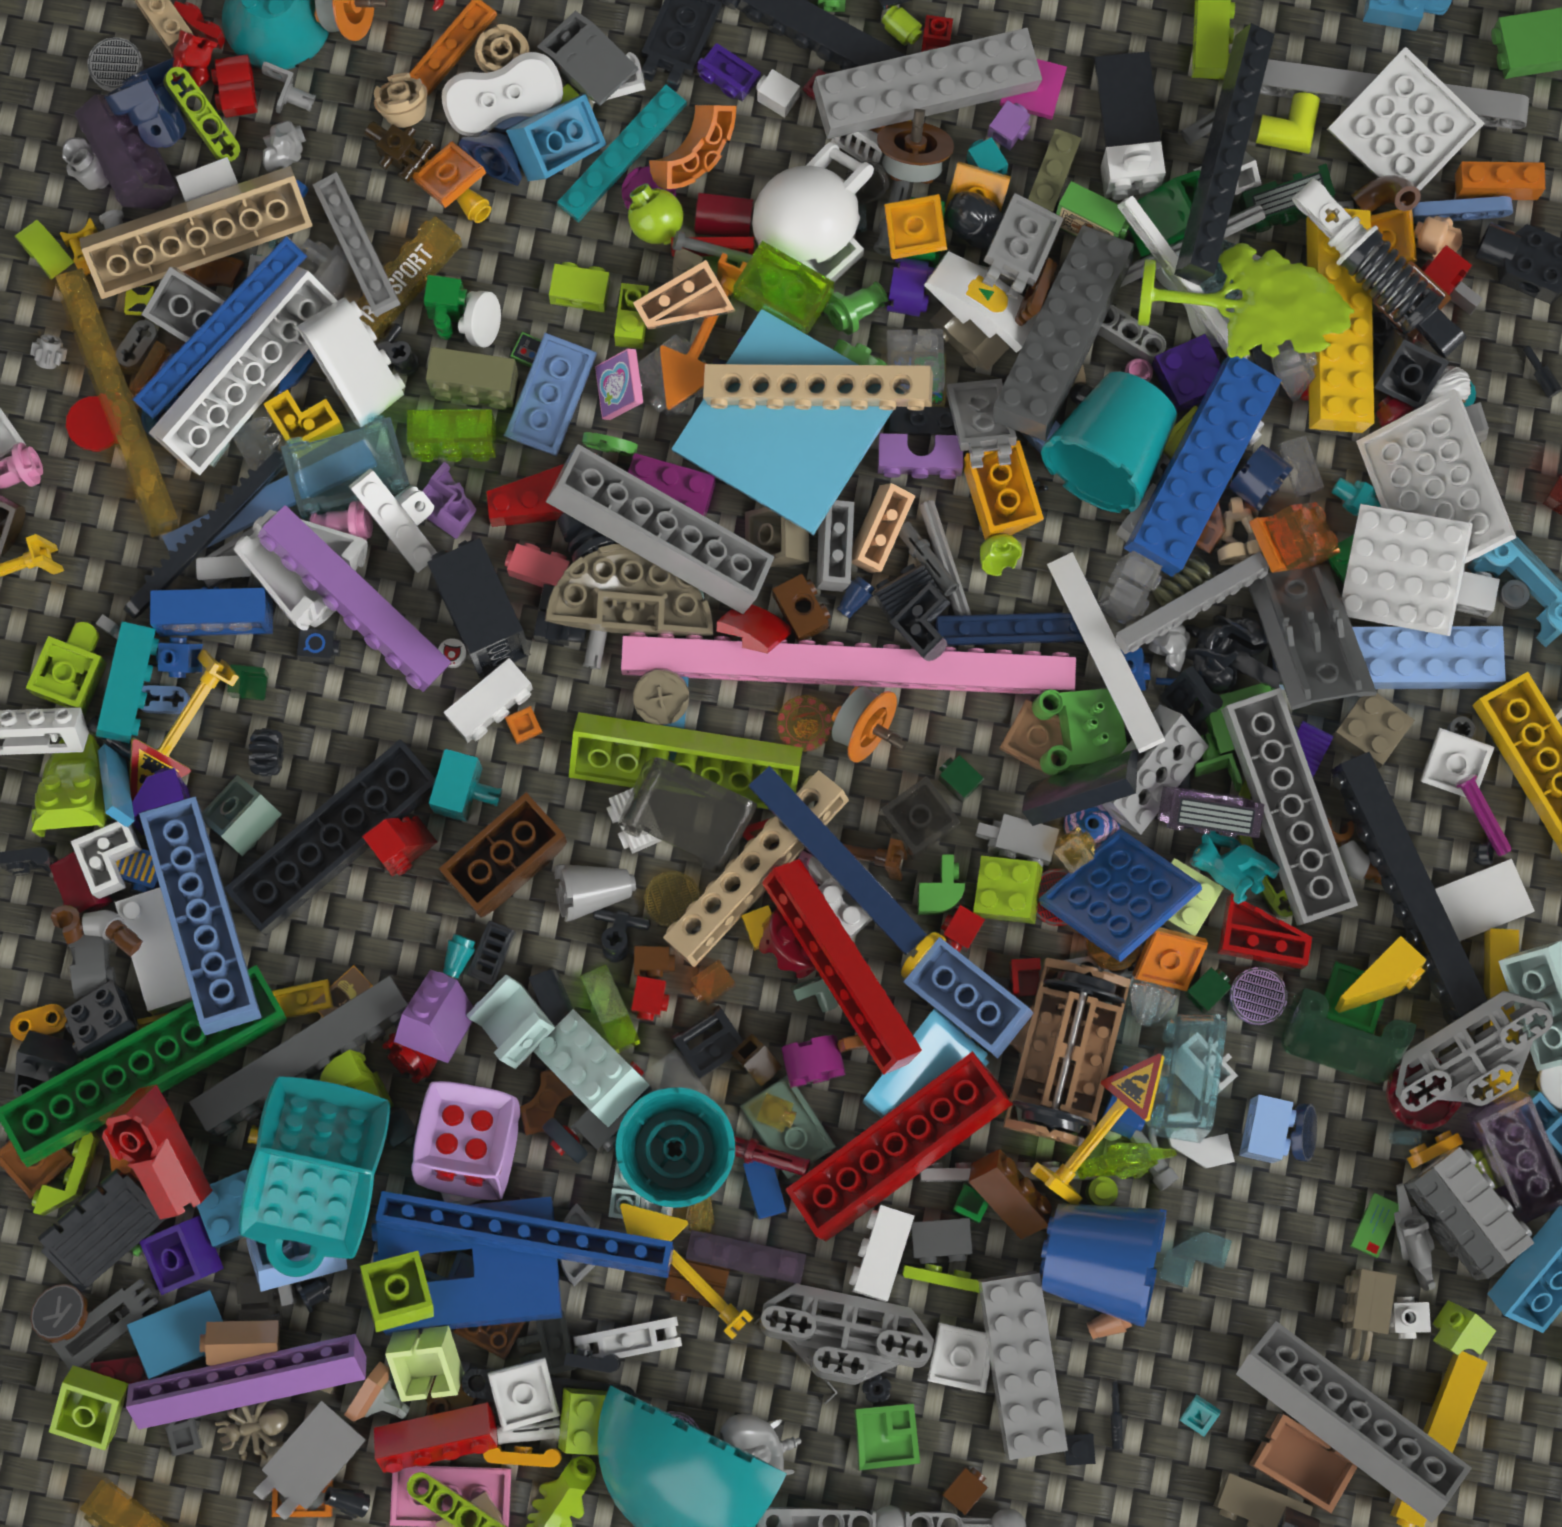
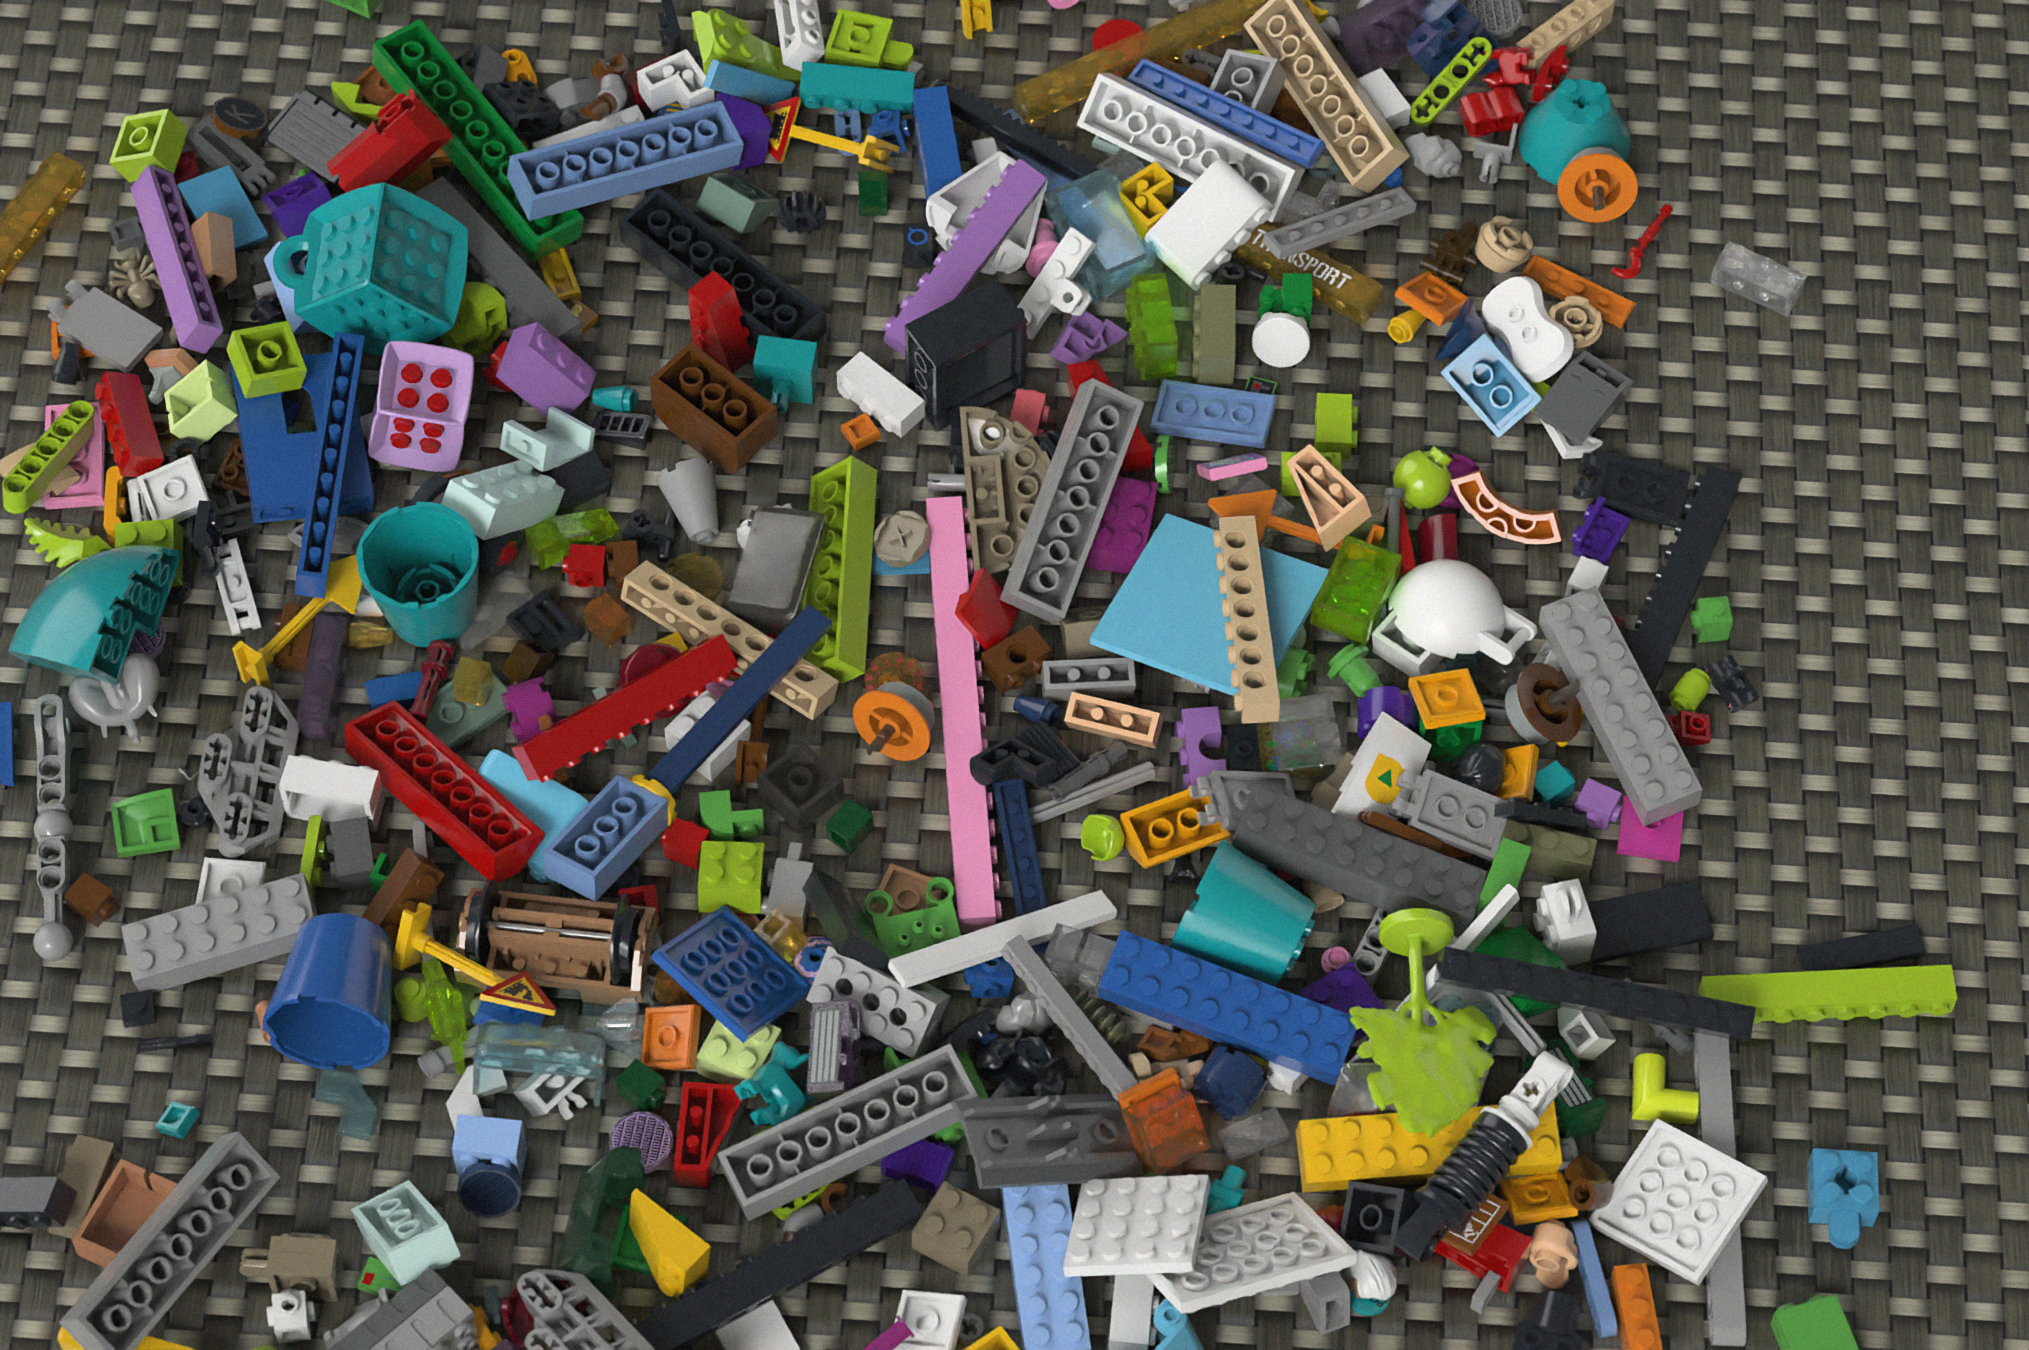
camera: 85 degrees right, 20 degrees down
teal plate [557,85,687,223] -> none
none -> light aqua brick [351,1180,461,1286]
none -> black plate [1494,798,1586,831]

